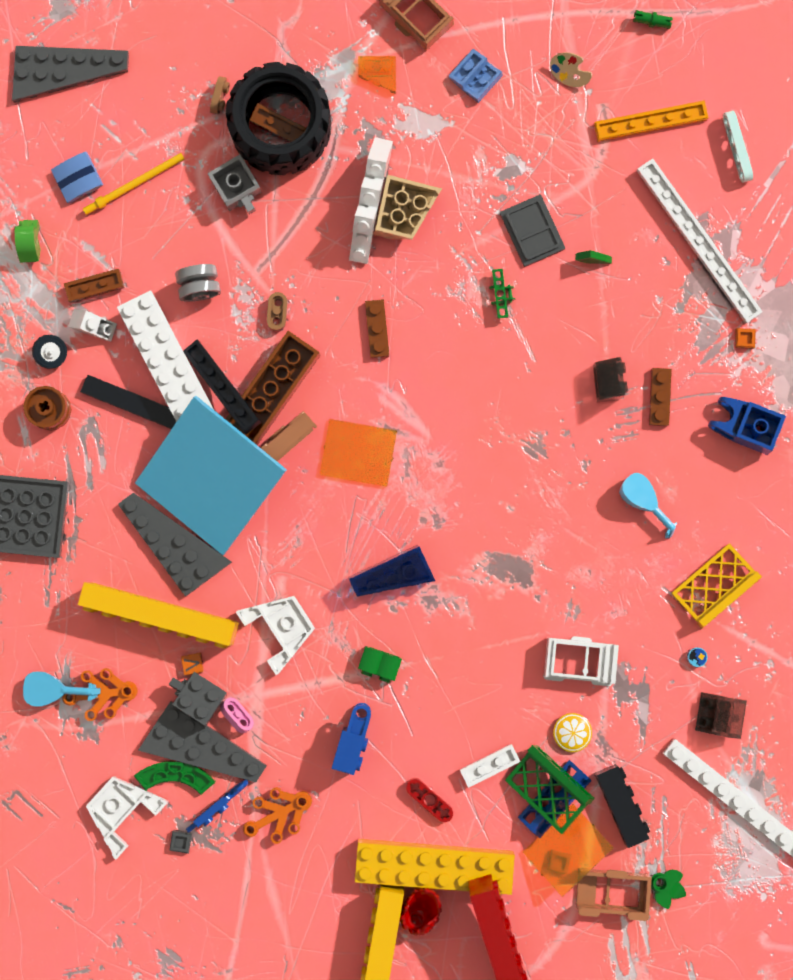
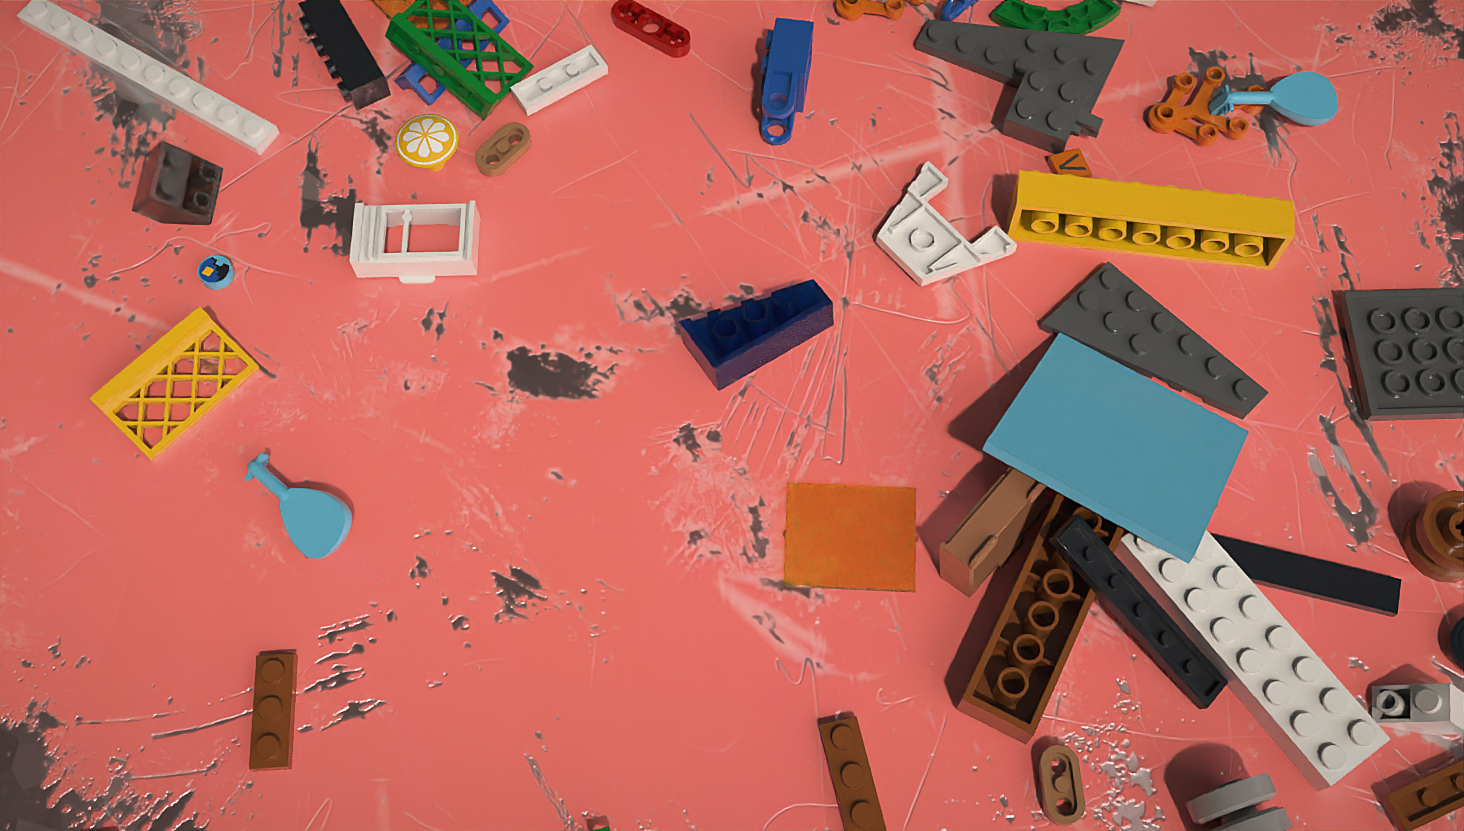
camera: 175 degrees right, 20 degrees down
bright pink plate [220,698,254,733] -> none
green brick [358,646,402,683] -> none
clear smoke slope [593,357,628,402] -> none
blue brick [708,397,786,455] -> none
none -> medium nougat plate [475,122,532,177]

